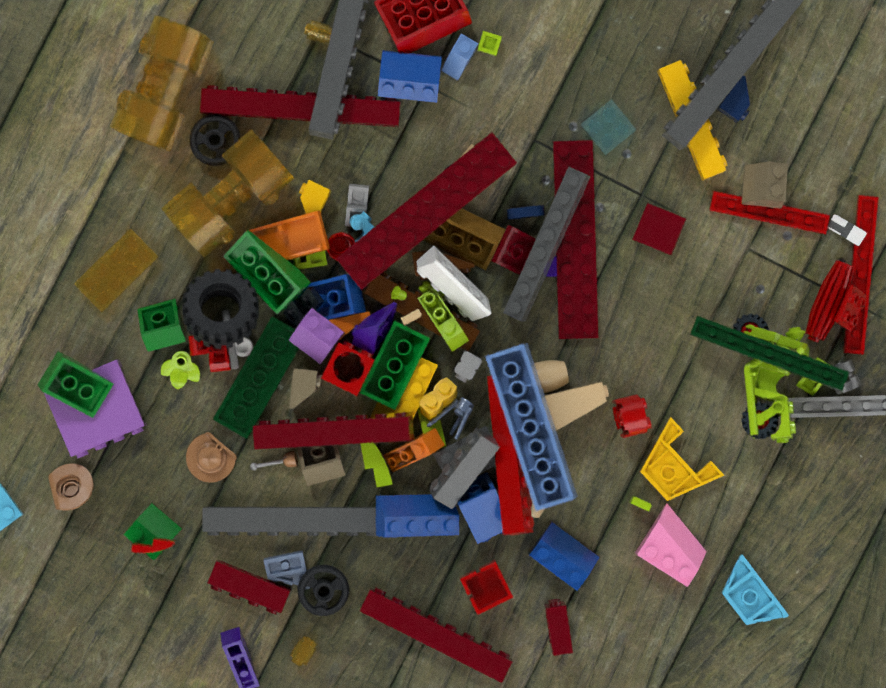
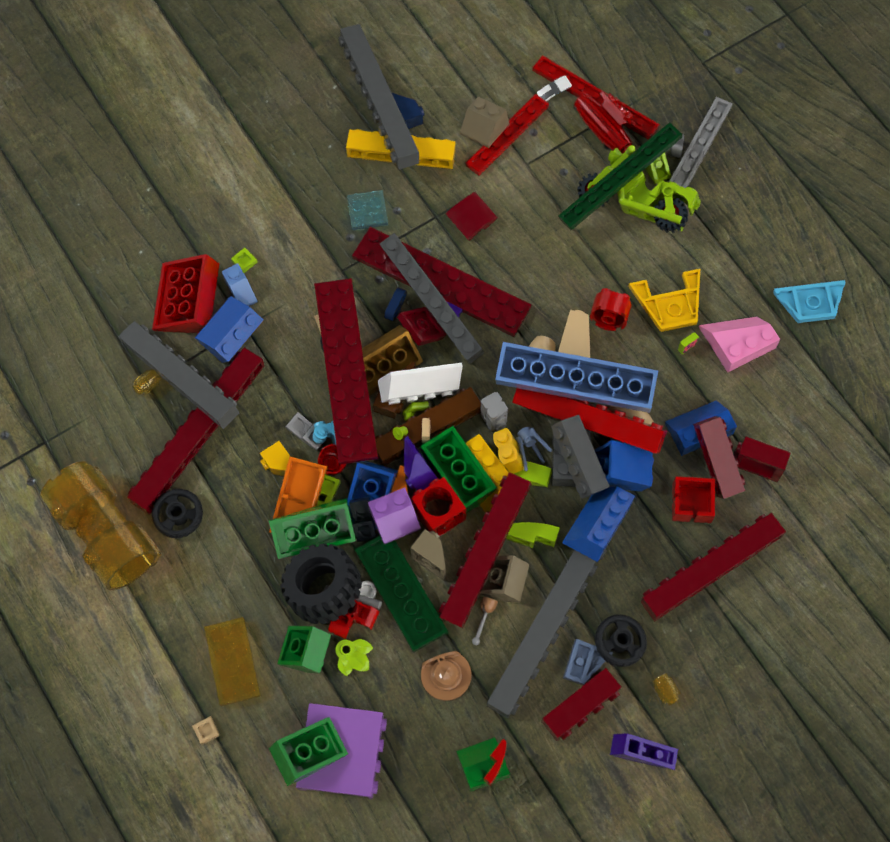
camera: 55 degrees left, 20 degrees down
medium nougat hat [49,463,94,511] -> none
clear yellow cylinder [161,129,295,258] -> none
orange slope [383,428,445,472] -> none
lime slope [417,288,469,352] -> none
none -> tan tile [192,716,220,745]
none -> dark red brick [693,416,745,499]

